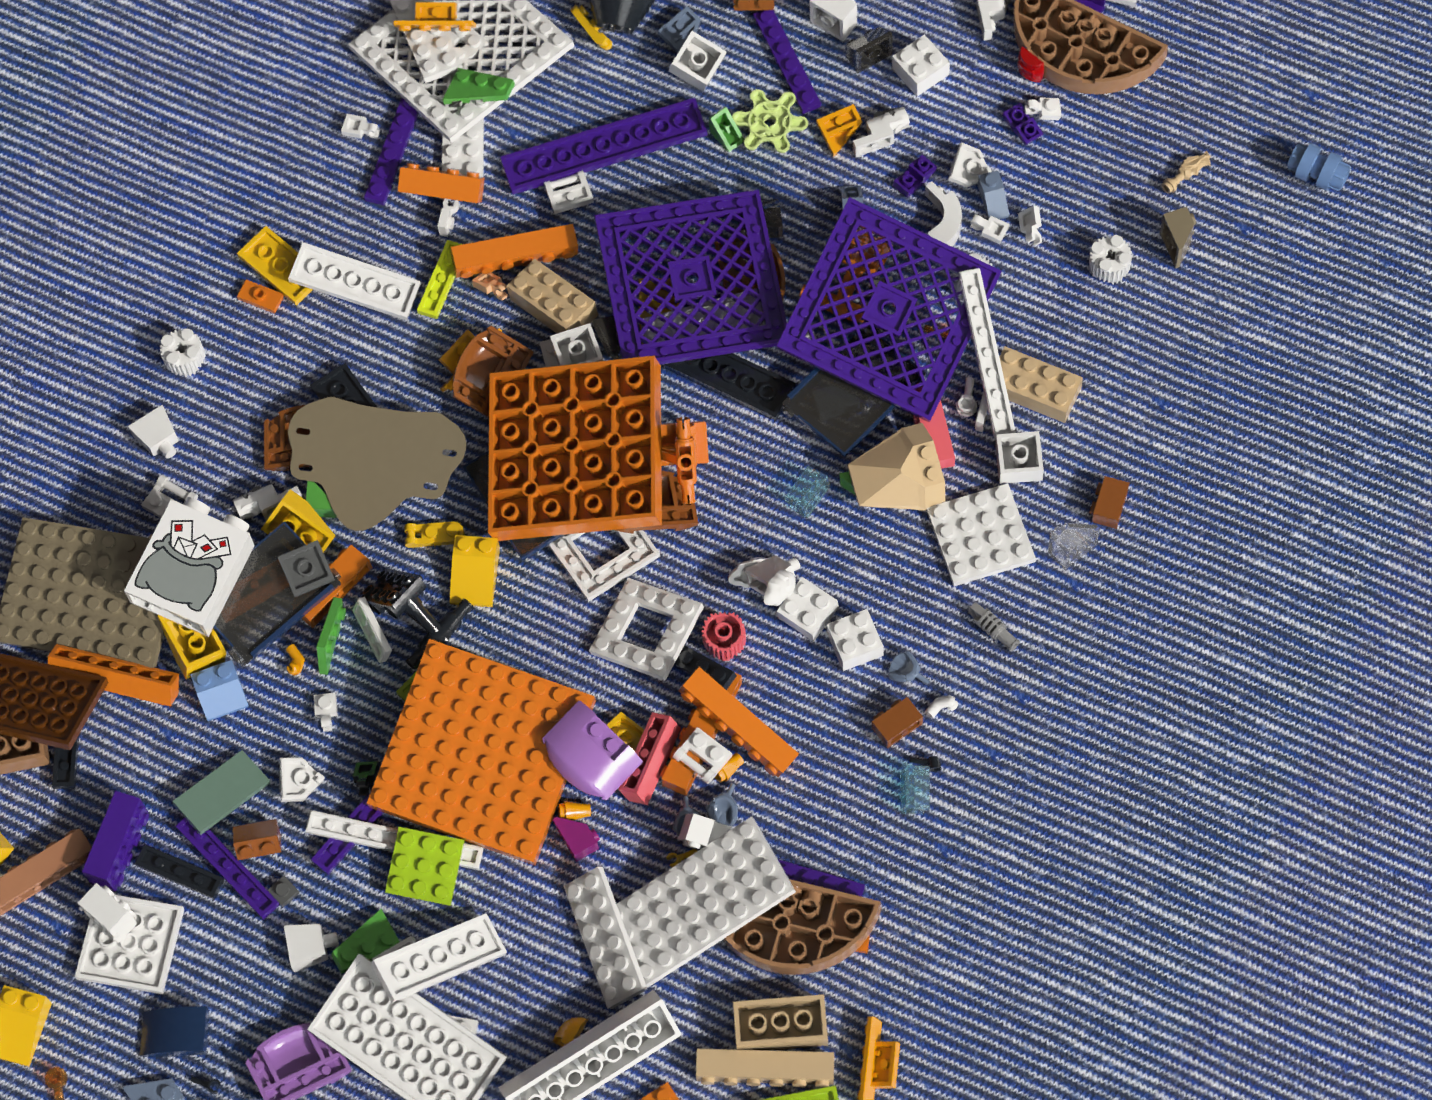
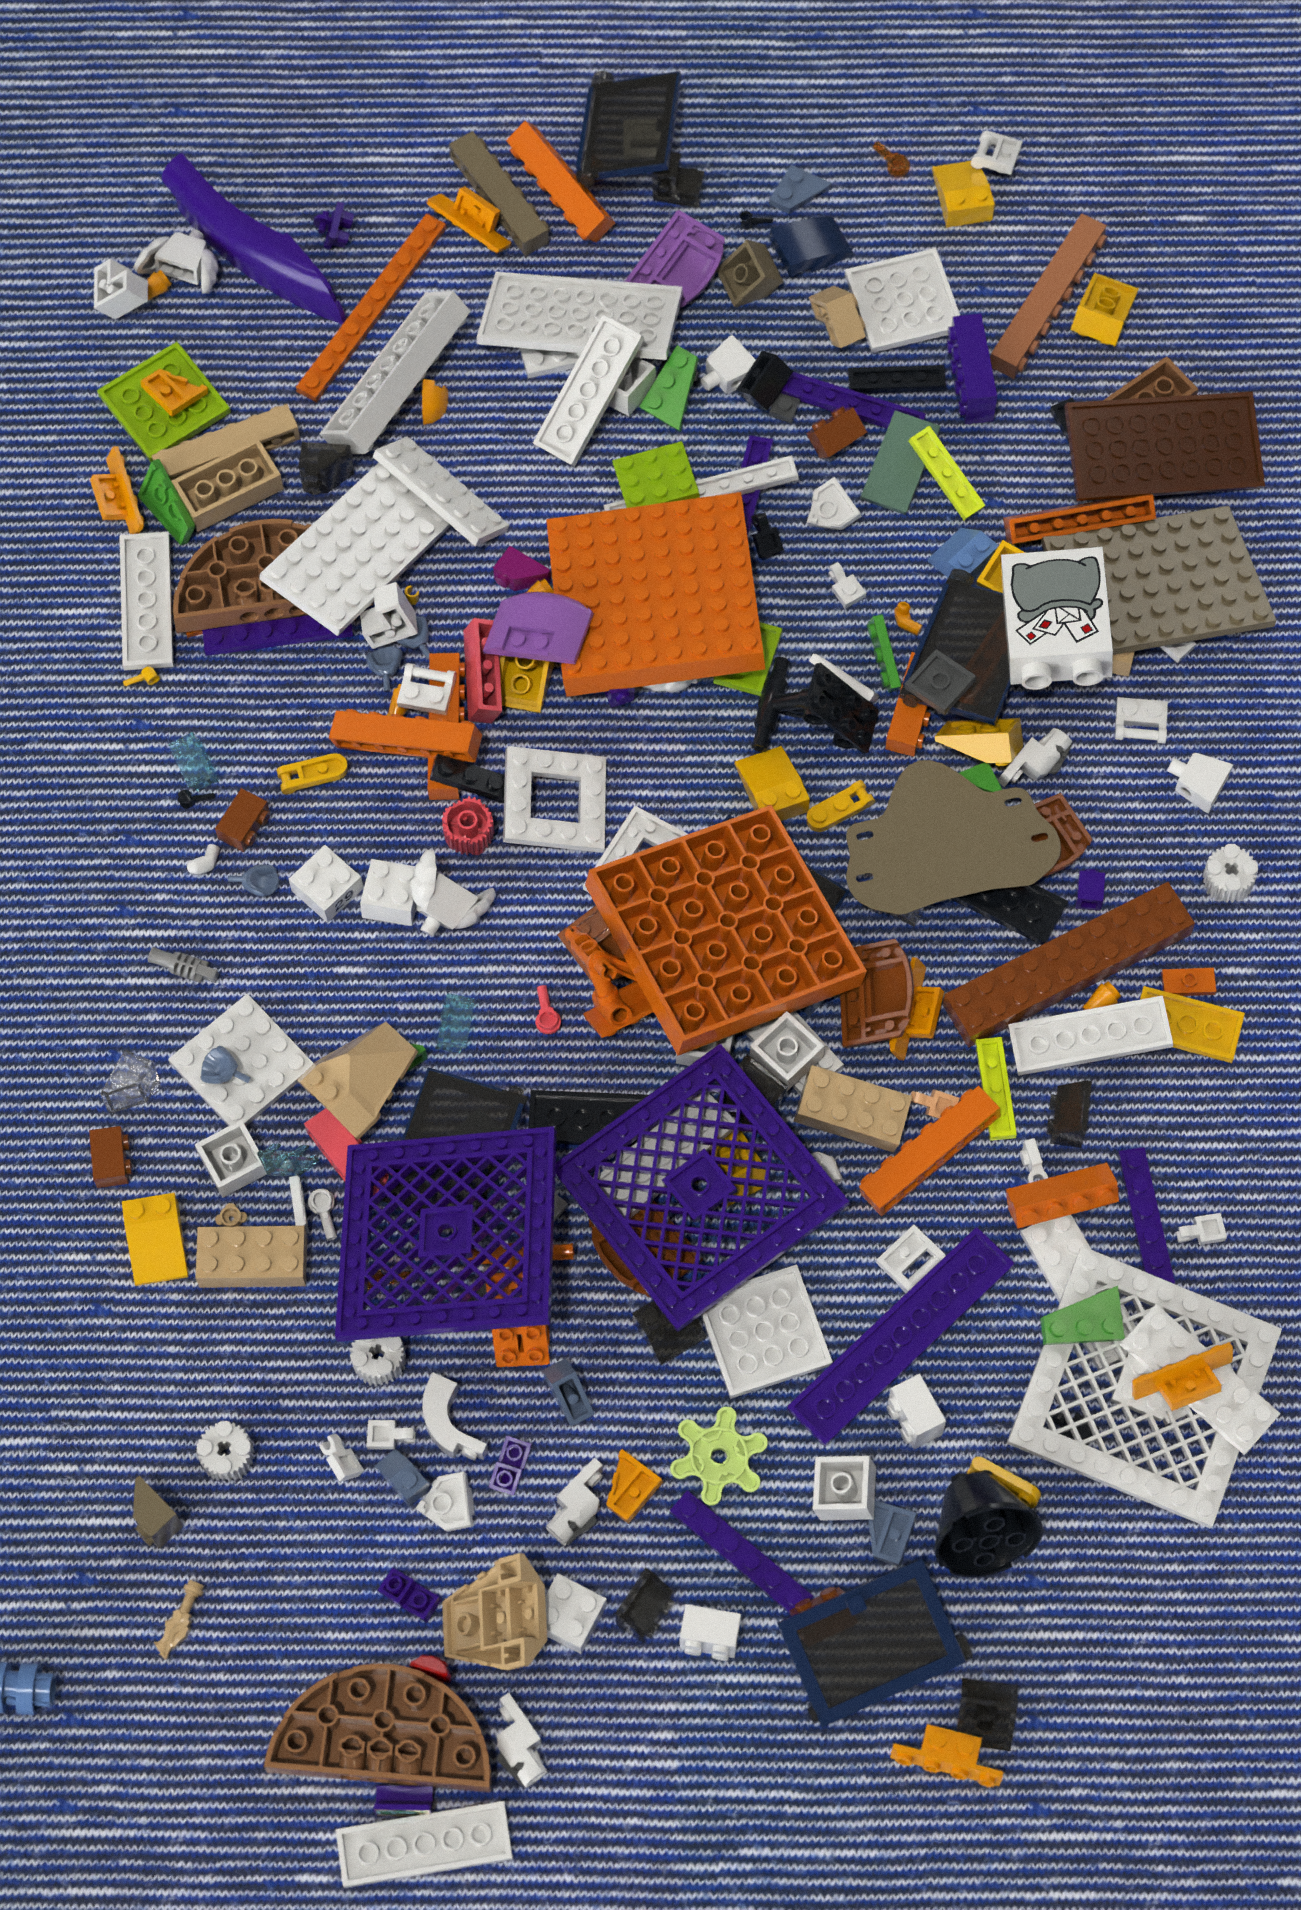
camera: 150 degrees right, 0 degrees up
white brick [78,883,137,943] -> none
bright green slope [709,107,745,152] -> none
white tile [958,268,1016,439] -> none
white plate [1024,98,1062,120] -> none
none -> white plate [120,532,174,670]
none -> yellow slope [122,1193,188,1286]
none -> yellow hand [123,666,160,686]
none -> bright green wing [137,459,195,545]
none -> sand blue piece [200,1046,251,1084]
none -> tan plate [215,1203,247,1227]
none -> clear light blue hinge [257,1144,319,1177]
none -> yellow plate [276,753,348,795]
none -> clear smoke slope [299,442,355,495]
none -> tan wedge [442,1553,547,1671]
none -> coral plate [535,985,561,1034]
none -> white plate [701,1264,833,1399]
none -> dark tan slope [717,240,784,307]
none -> black brick [736,351,793,411]
none -> tan brick [809,286,866,348]
none -> white arm [811,1152,842,1184]
none -> white brick [886,1374,946,1449]
none -> neon yellow plate [908,425,985,520]
none -> dark orange brick [942,882,1195,1048]
none -> clear smoke slope [1046,1080,1092,1148]
none -> dark purple brick [1075,869,1105,911]
none -> light orange cone [1082,981,1121,1010]

